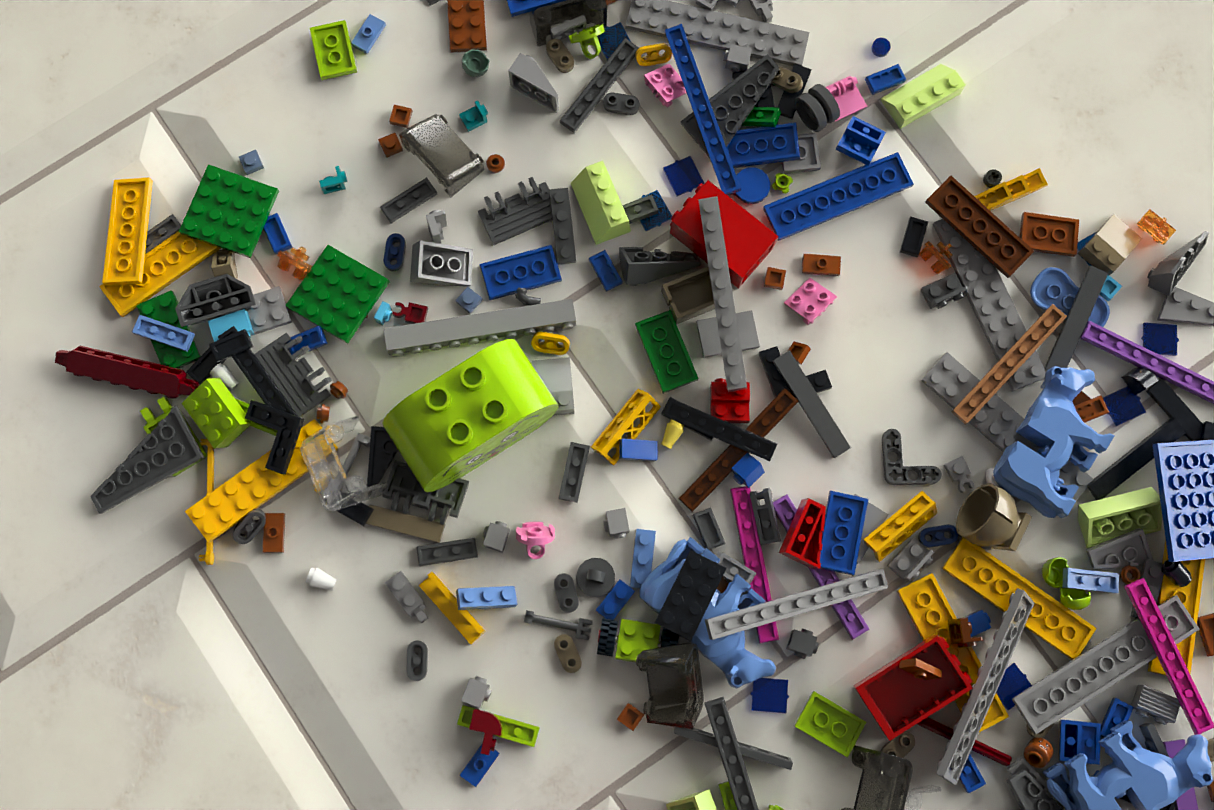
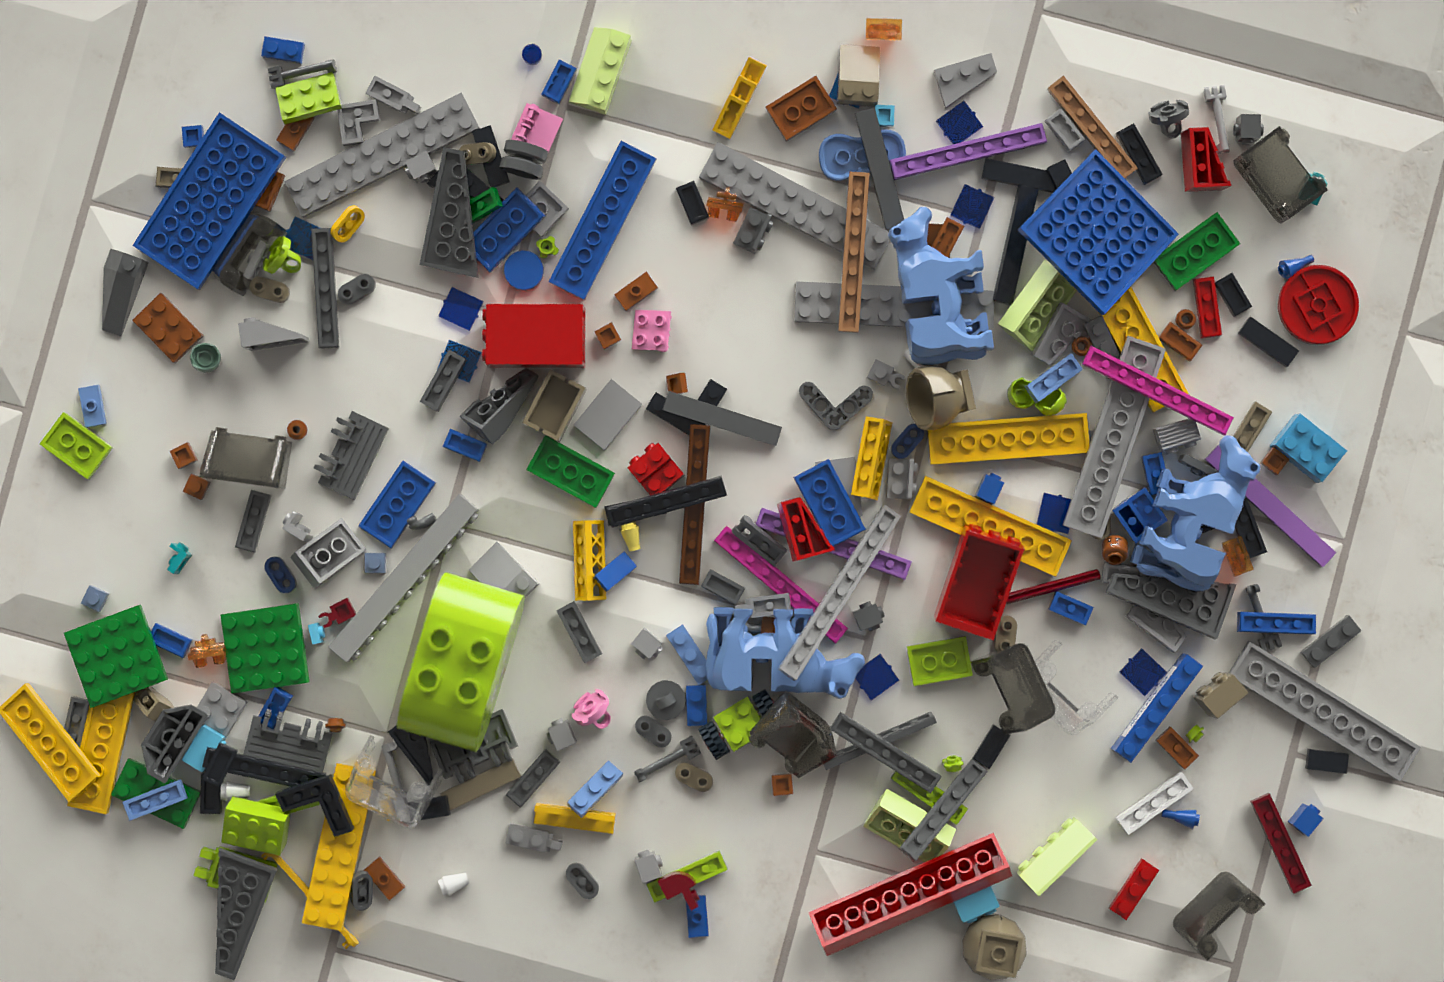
camera: 35 degrees left, 10 degrees up
dark red hinge [55,345,199,399] -> none
dark orange plate [316,404,330,423] -> none
teal bracket [459,100,488,132] -> none
yellow plate [531,332,570,355] -> none
dark grey plate [549,188,576,264] -> none
yellowish green slope [571,161,631,245] -> none
bright pink hinge [644,64,686,107] -> none
black plate [655,550,726,641] -> none
blue plate [665,24,741,195] -> none
light grey brick [698,196,747,392] -> none
blue brick [731,452,765,488] -> none
blue brick [835,116,886,166] -> none
dark orange plate [899,658,942,680] -> none
reddish brown plate [925,175,1034,278] -> none
light grey plate [936,588,1034,785] -> none
reddish brown bracket [948,617,983,648] -> none
pearl dark grey bush [983,169,1002,188] -> none
black brick [1121,367,1159,396] -> none
dark grey wedge [1147,231,1209,296] -> none
black brick [1162,560,1192,587] -> none

